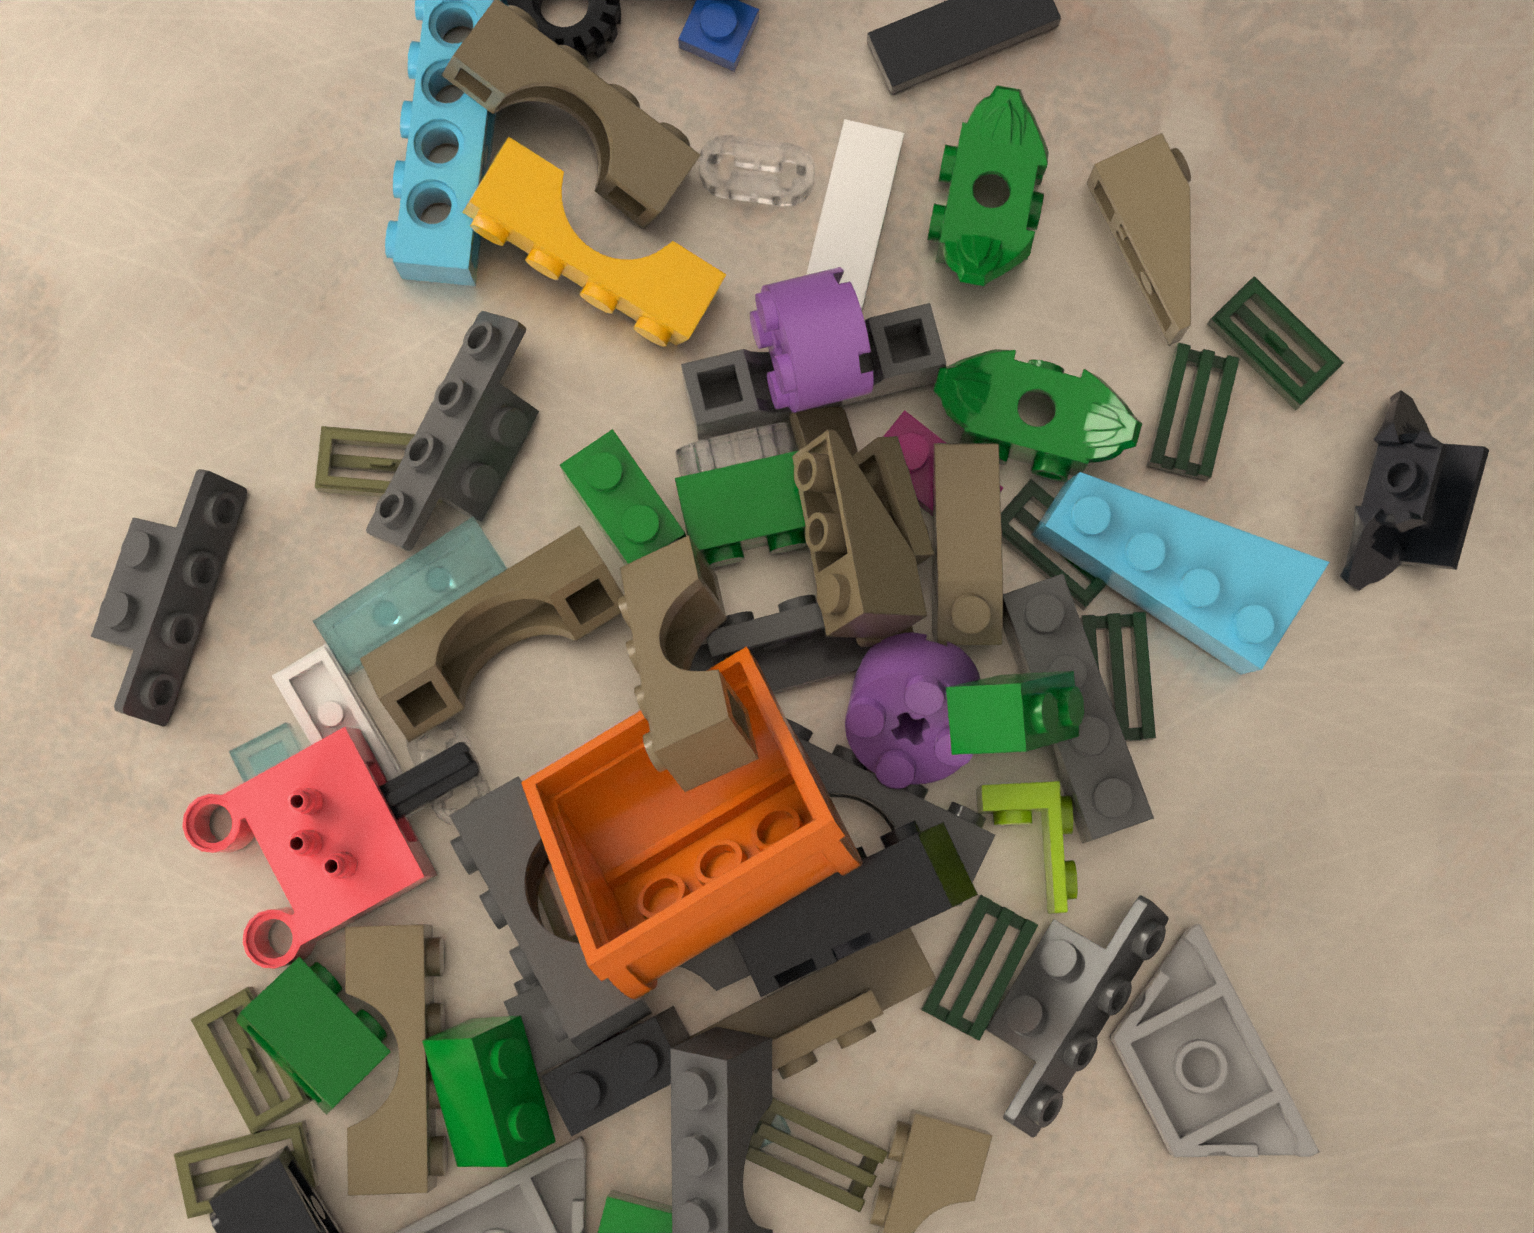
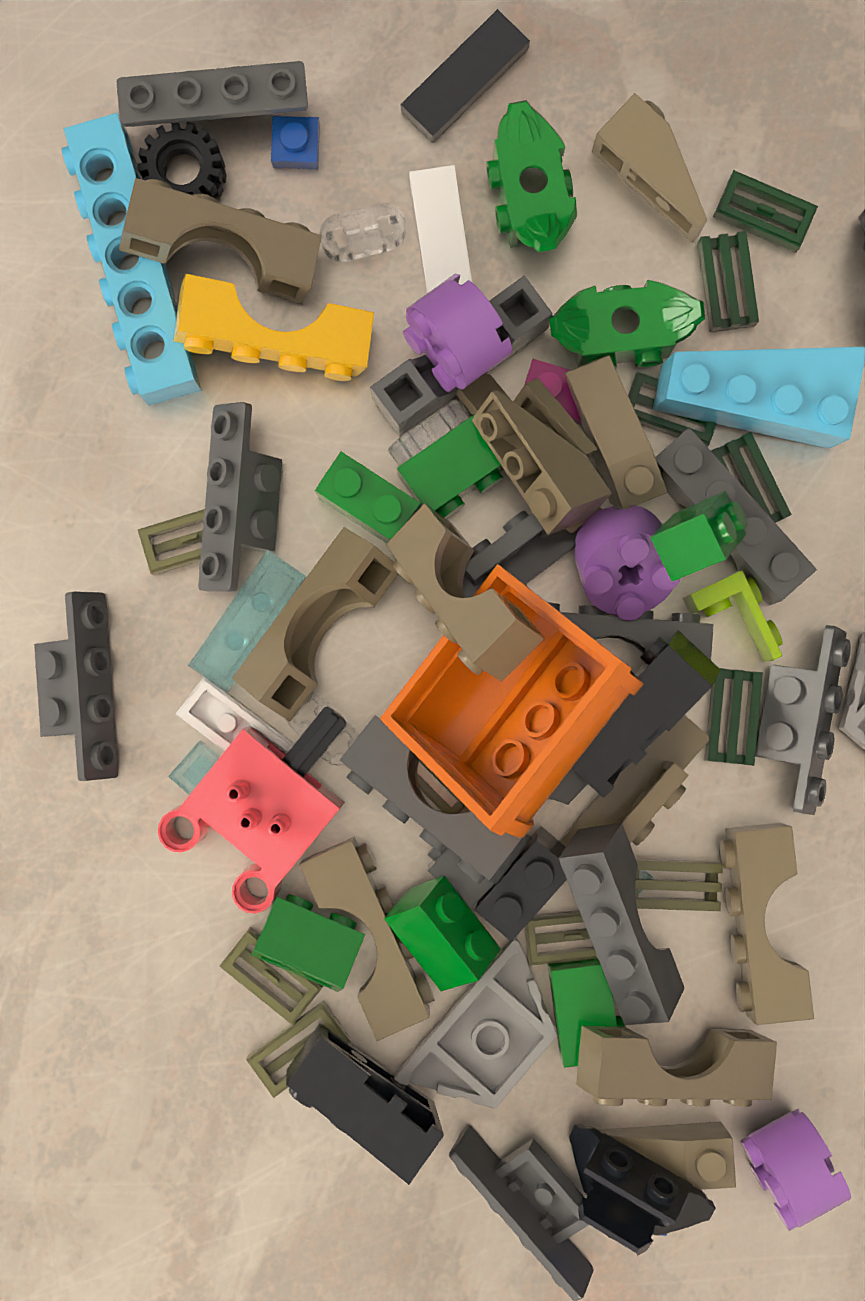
camera: 20 degrees left, 5 degrees up
none -> olive tile [525,910,598,966]

